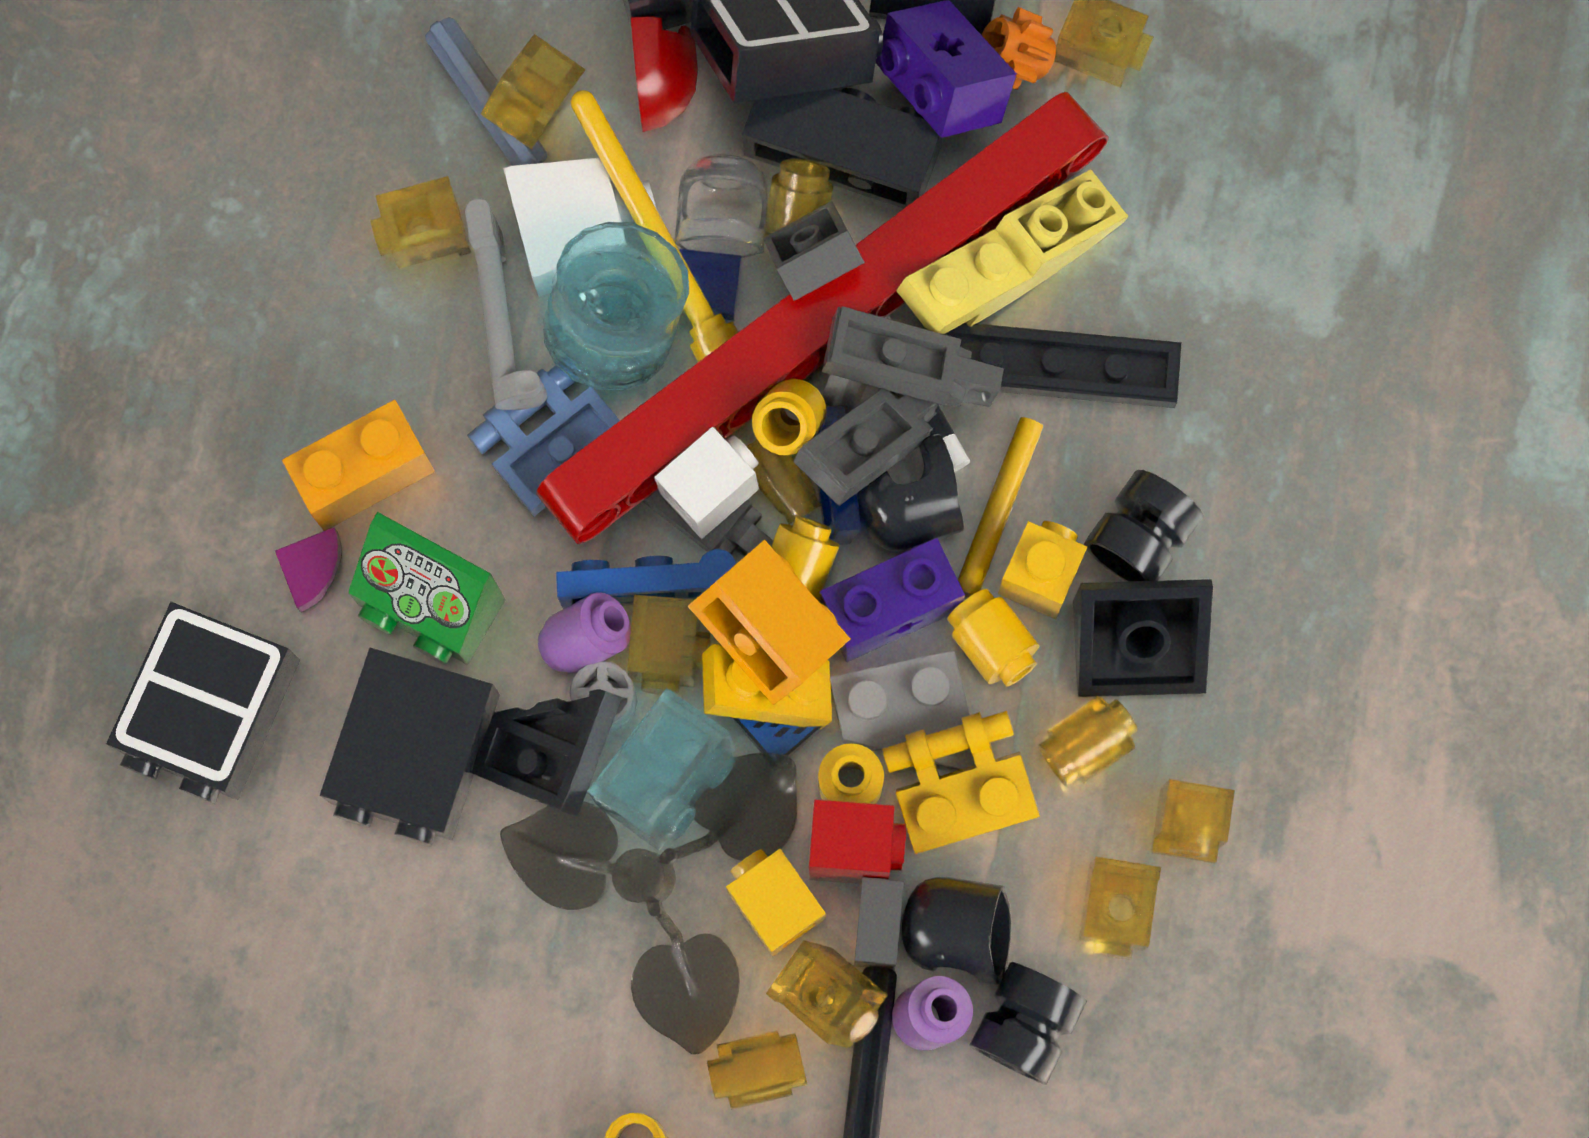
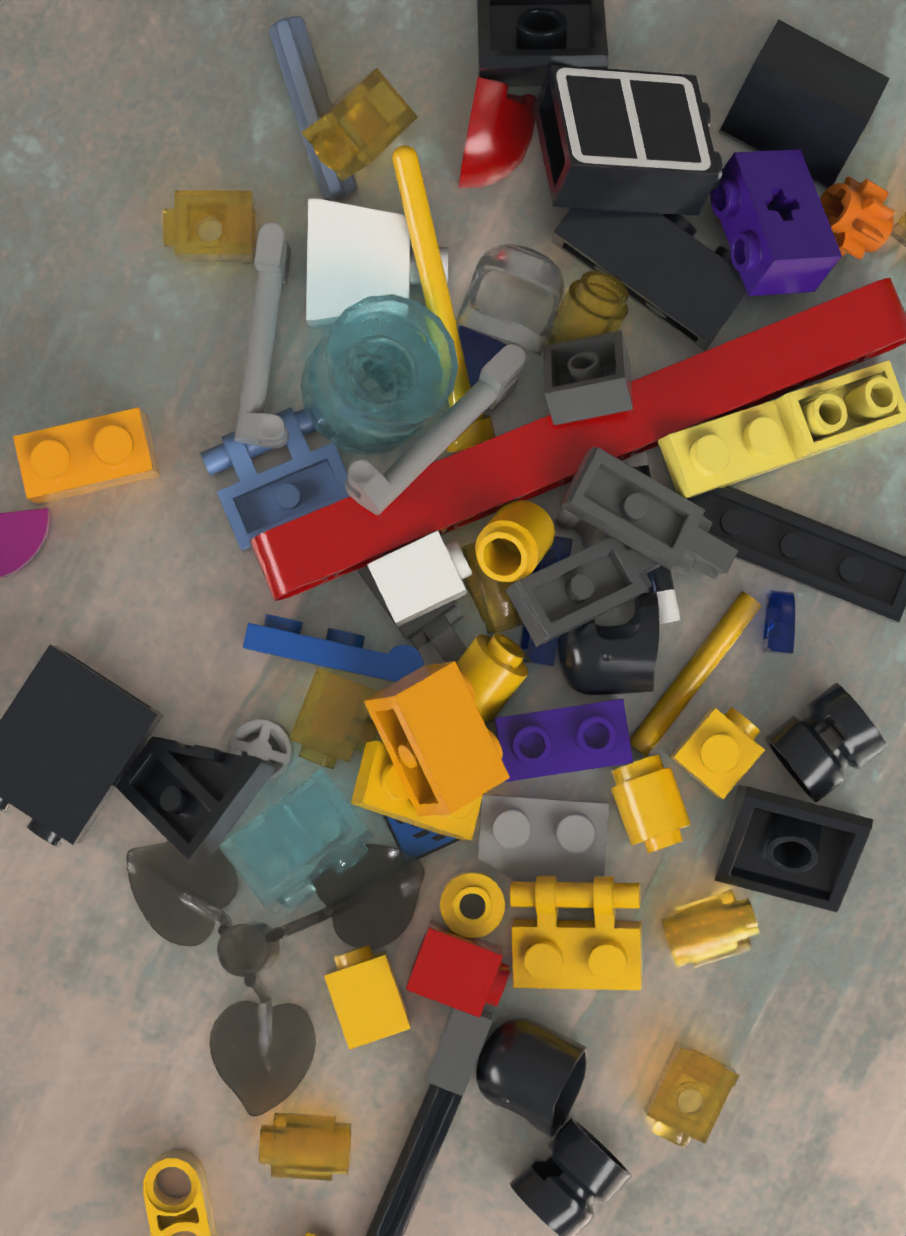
camera: 15 degrees right, 10 degrees up
slope [348,512,506,665] -> none
medium lavender brick [538,593,631,673] -> none
clear yellow brick [766,940,887,1048] -> none
medium lavender brick [892,976,973,1051] -> none
clear yellow brick [1151,779,1235,864] -> none
none -> light grey hinge [345,344,526,515]
none -> clear blue tile [762,590,795,655]

